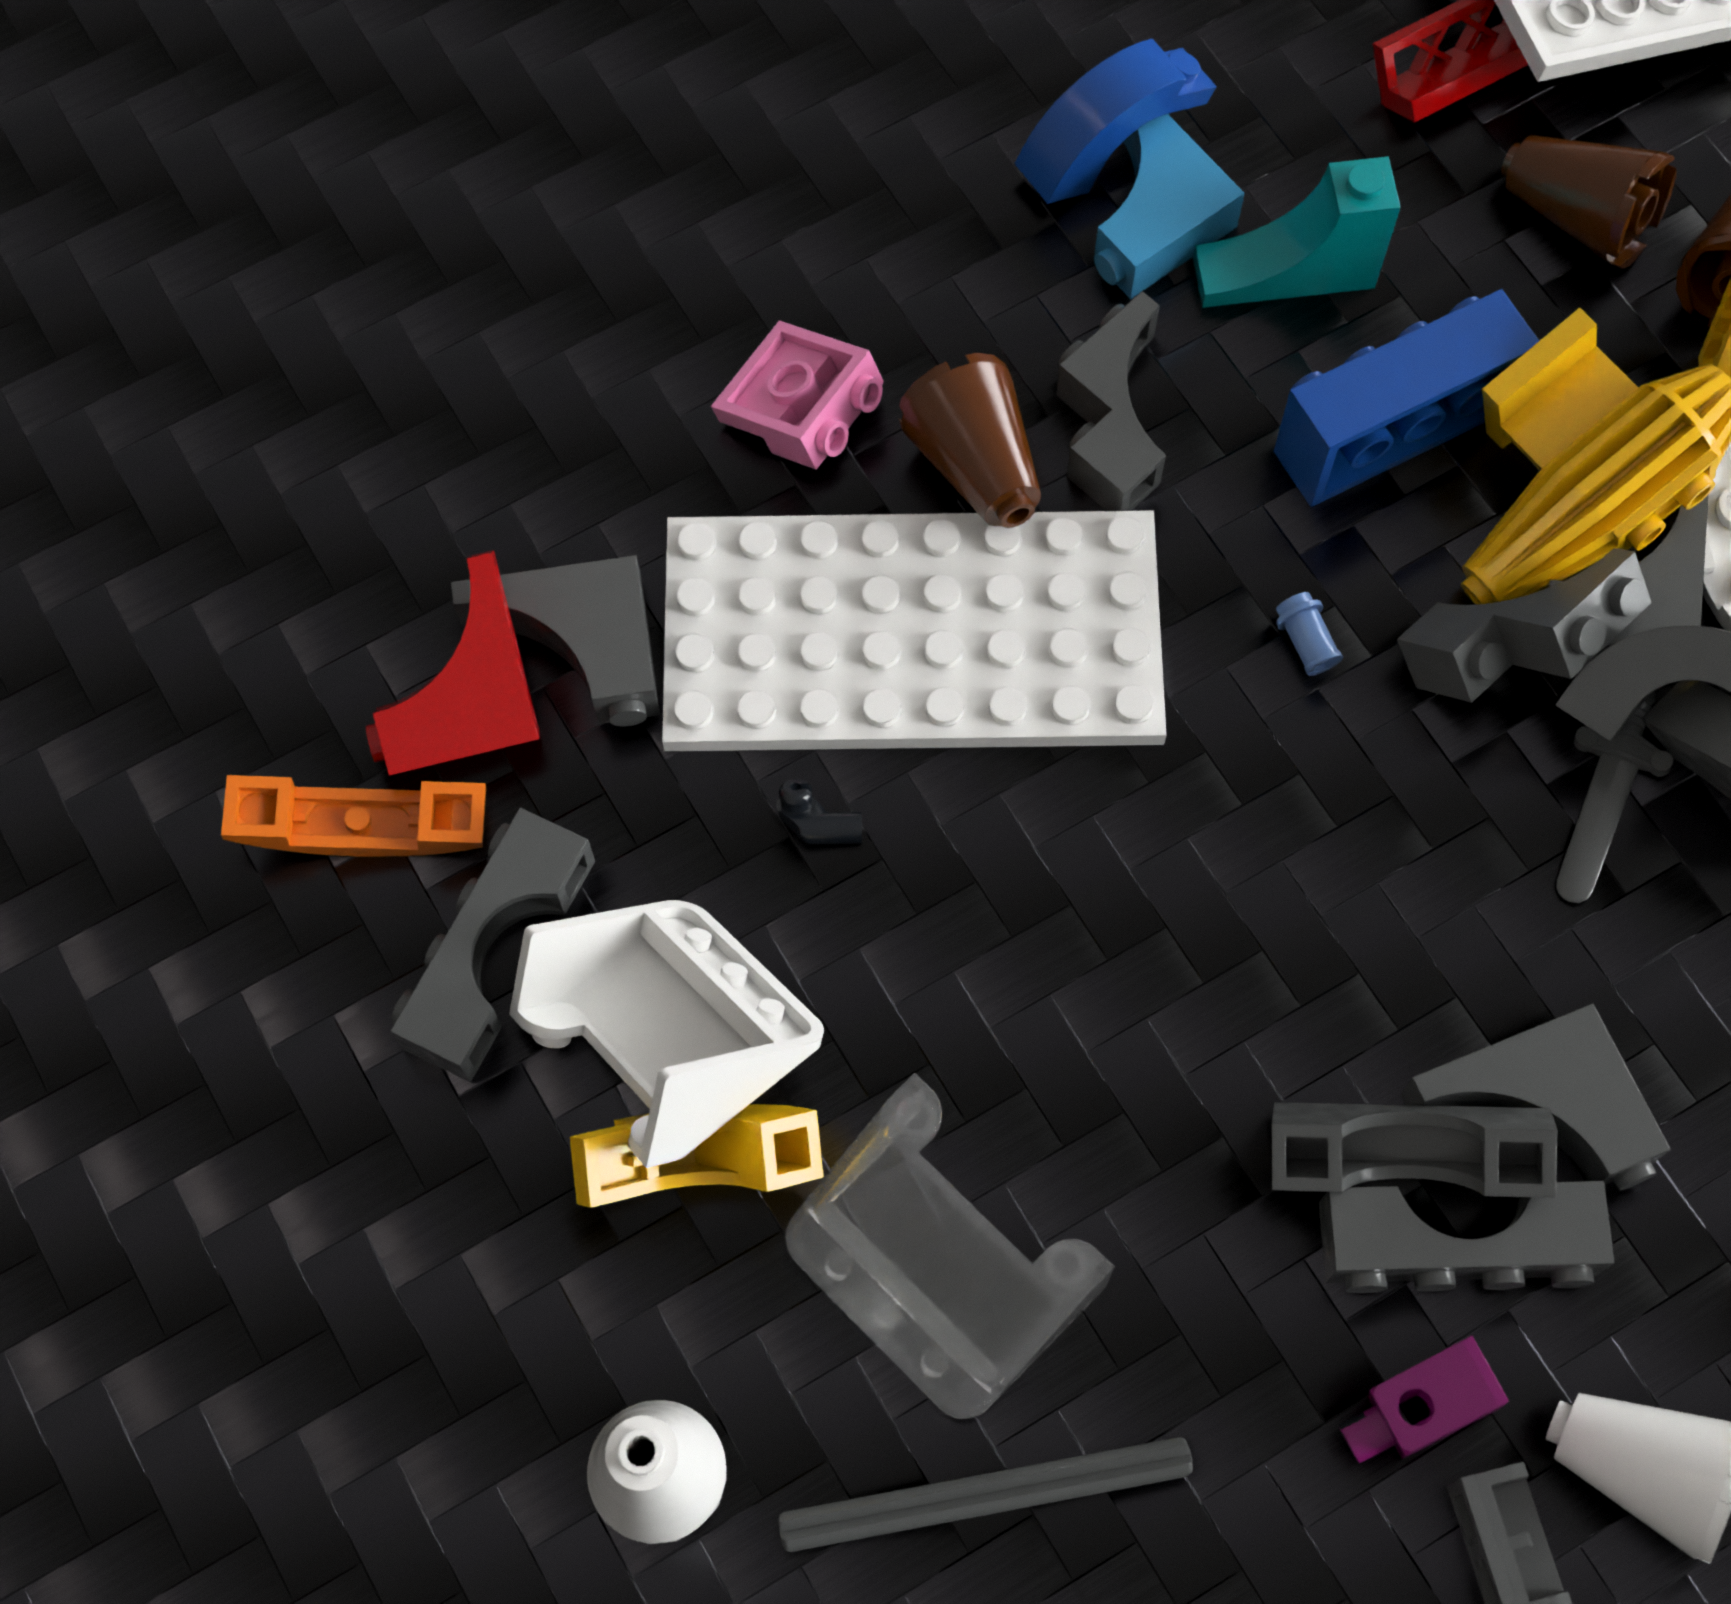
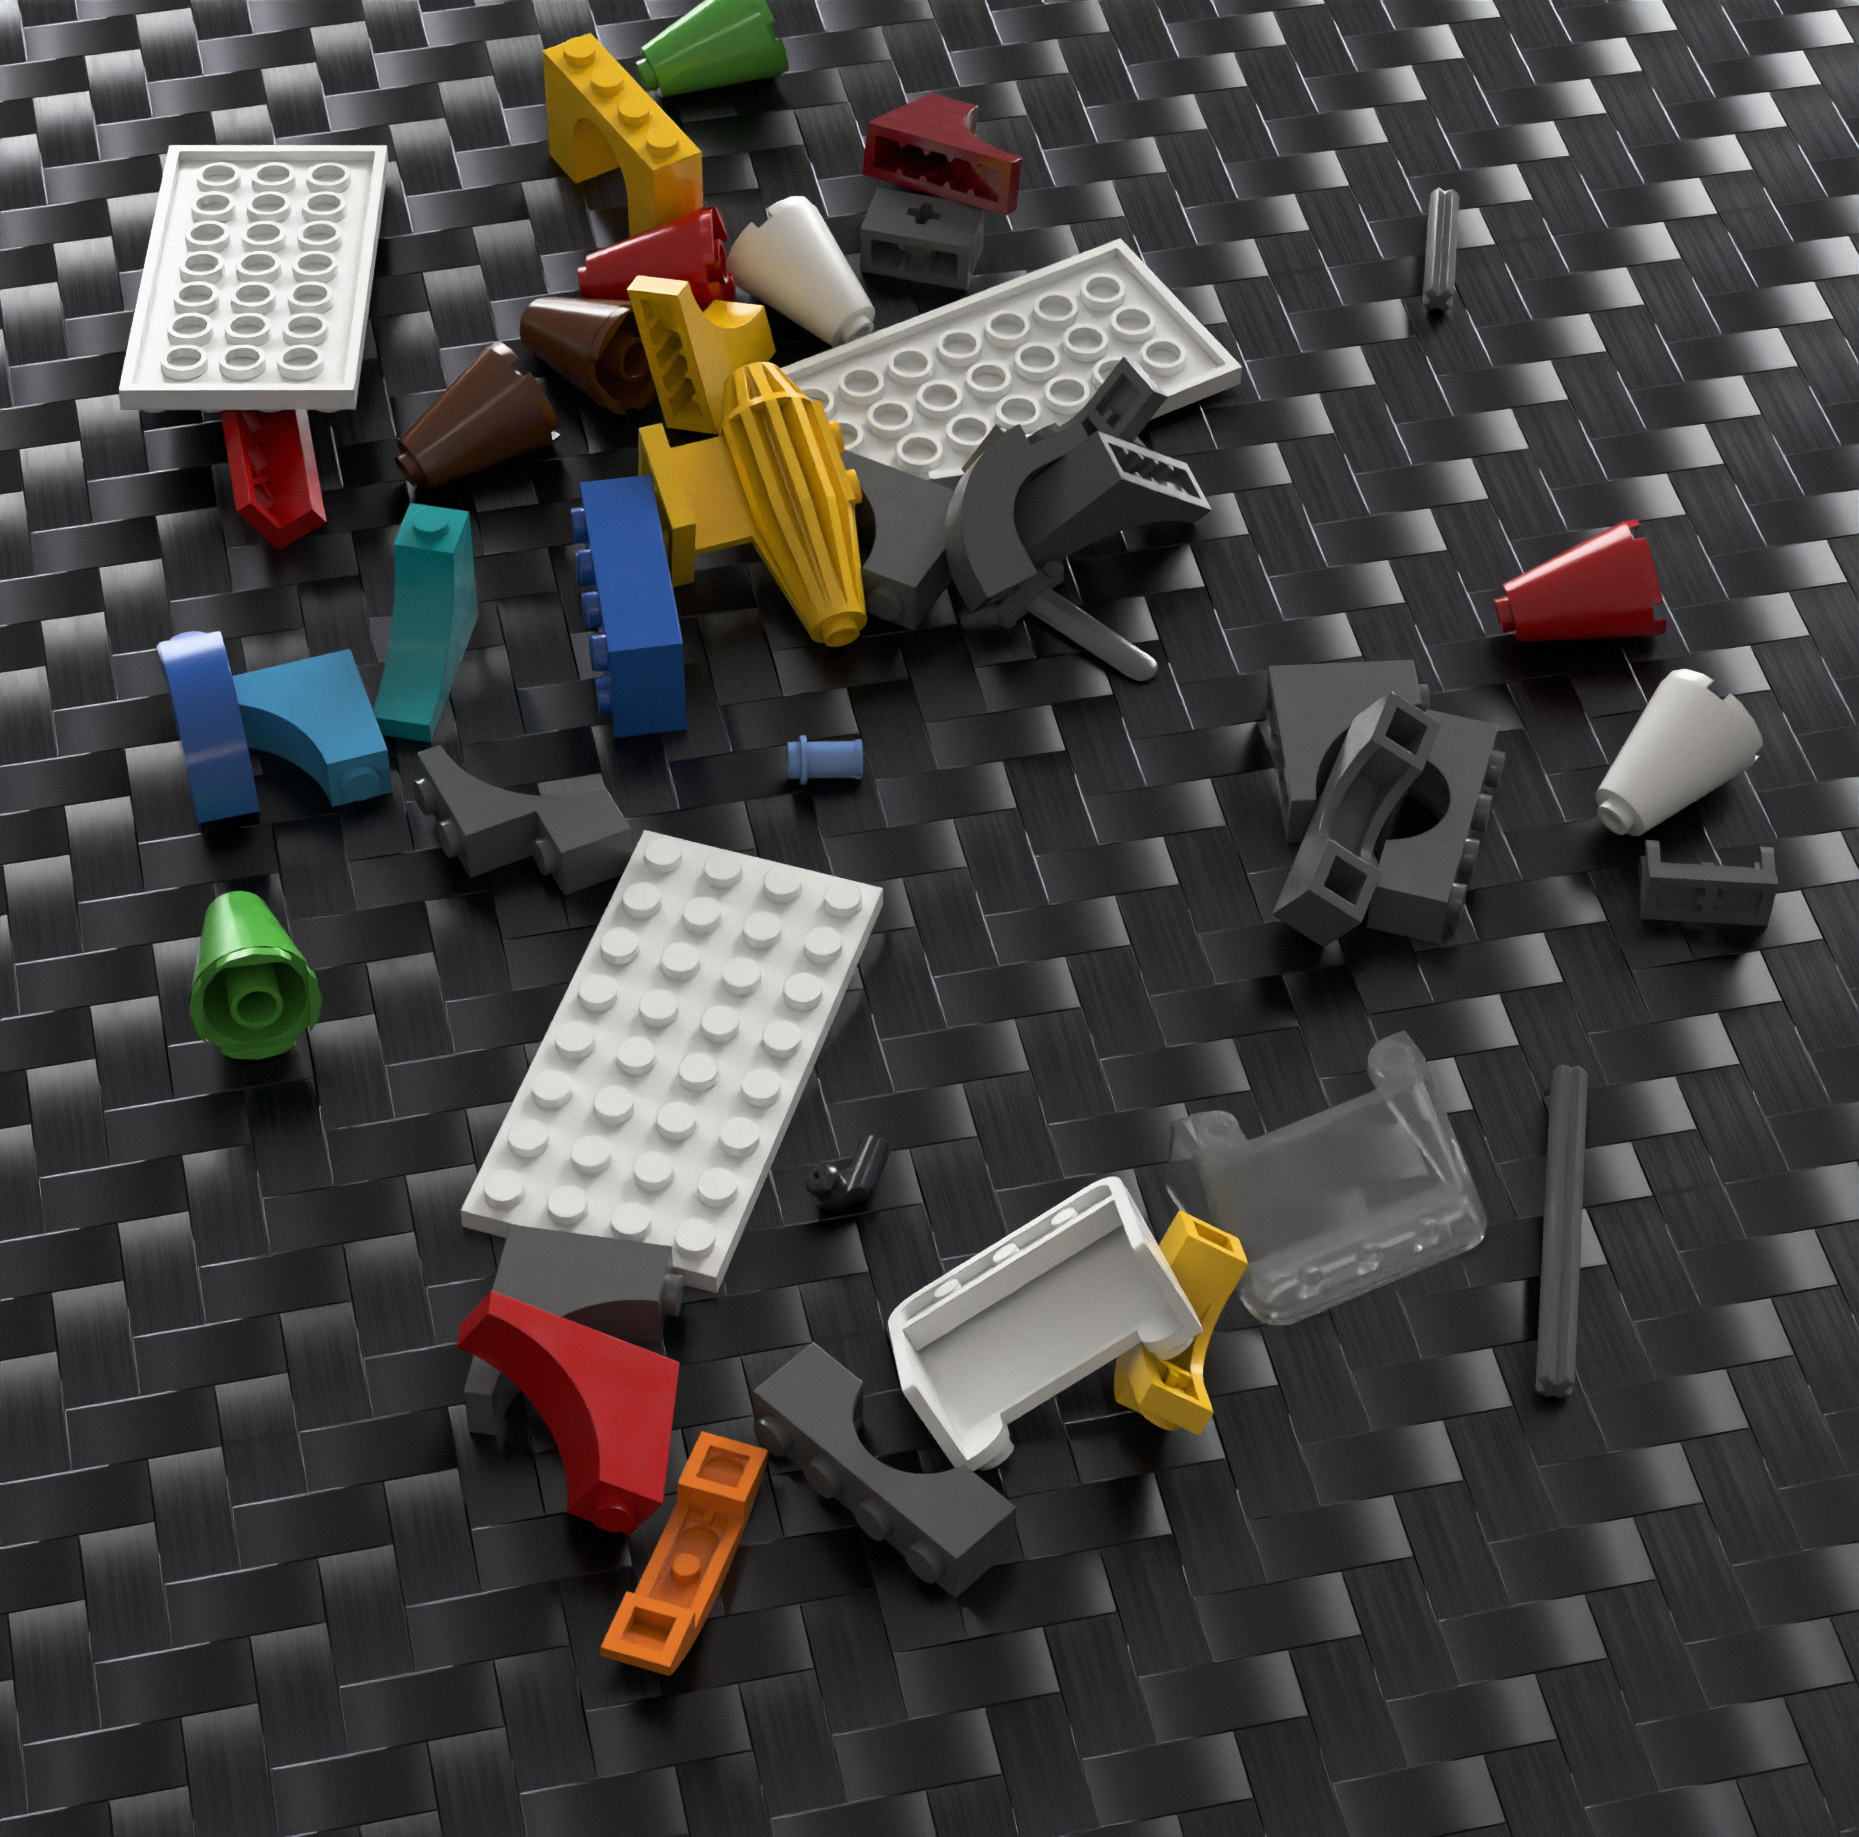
camera: 75 degrees left, 20 degrees down
white cone [587,1400,727,1544] -> none
bright pink plate [711,321,884,470] -> none
reddish brown cone [898,353,1041,528] -> none
magenta torso [1338,1336,1509,1464] -> none
dark grey arch [1397,548,1652,703] -> none
none -> bright green cone [189,891,322,1060]

